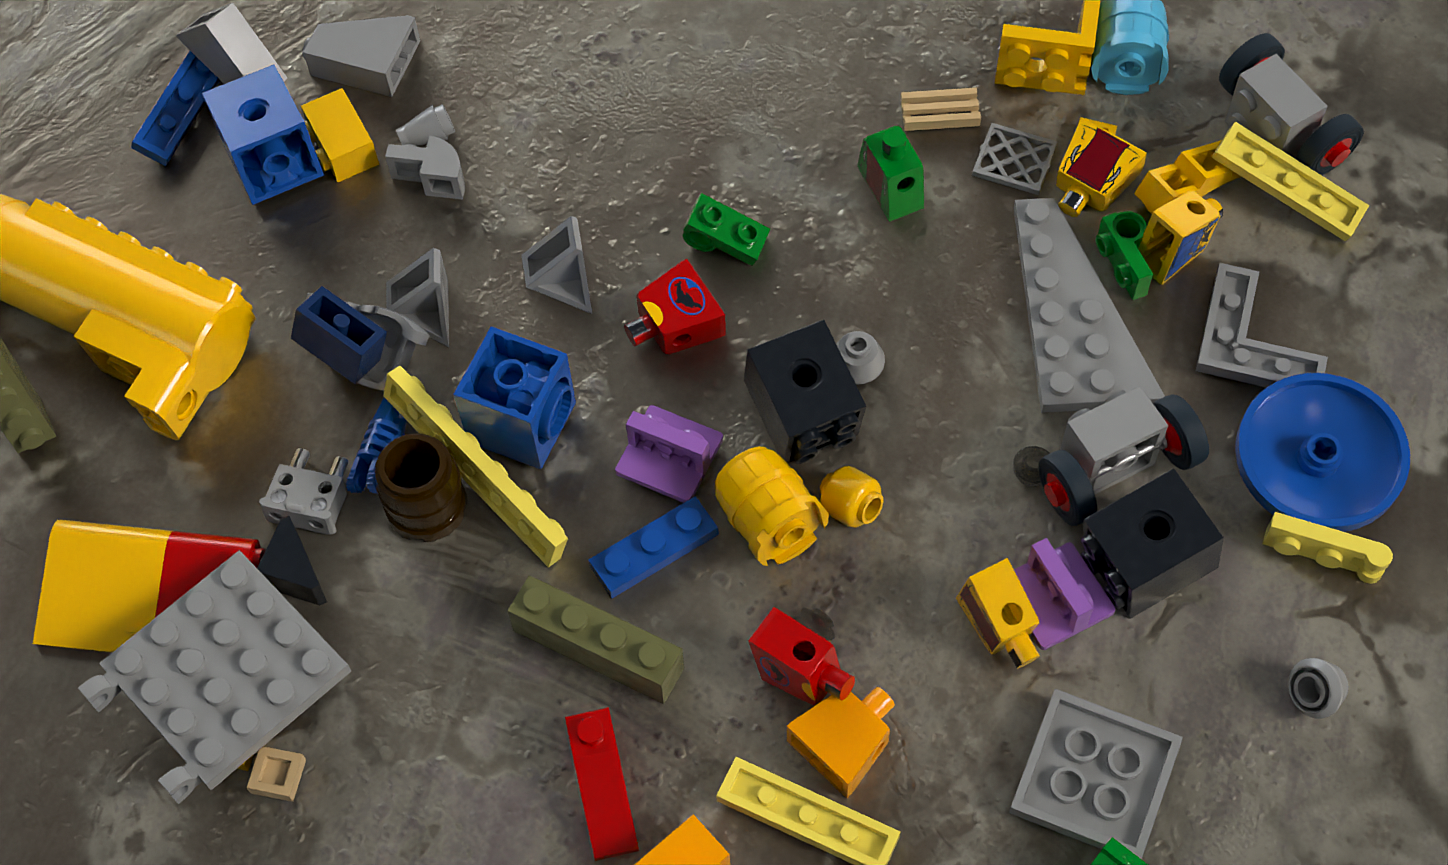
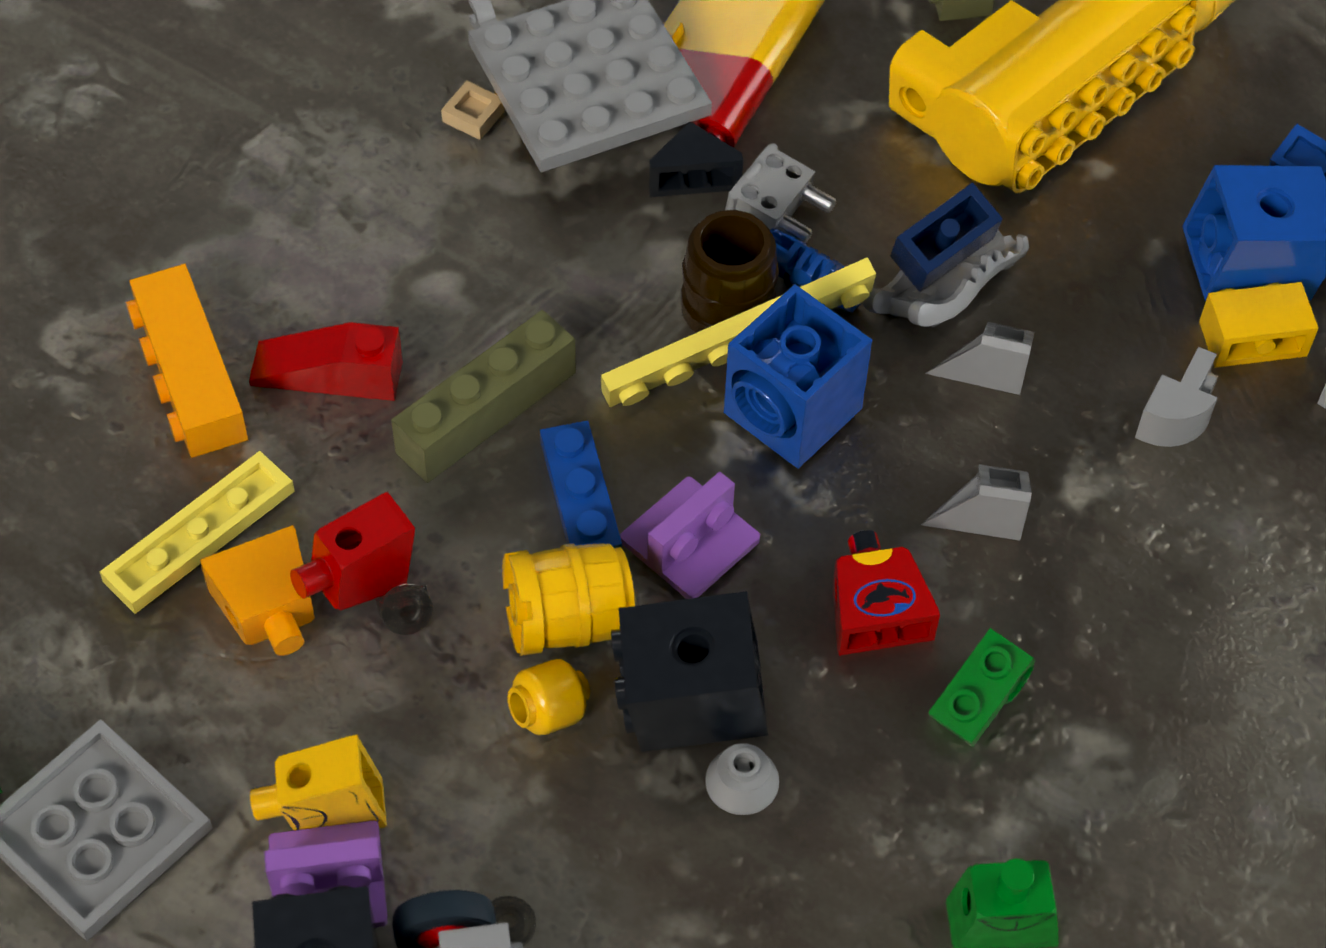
camera: 105 degrees right, 5 degrees down
light grey cone [396,104,455,146] -> none

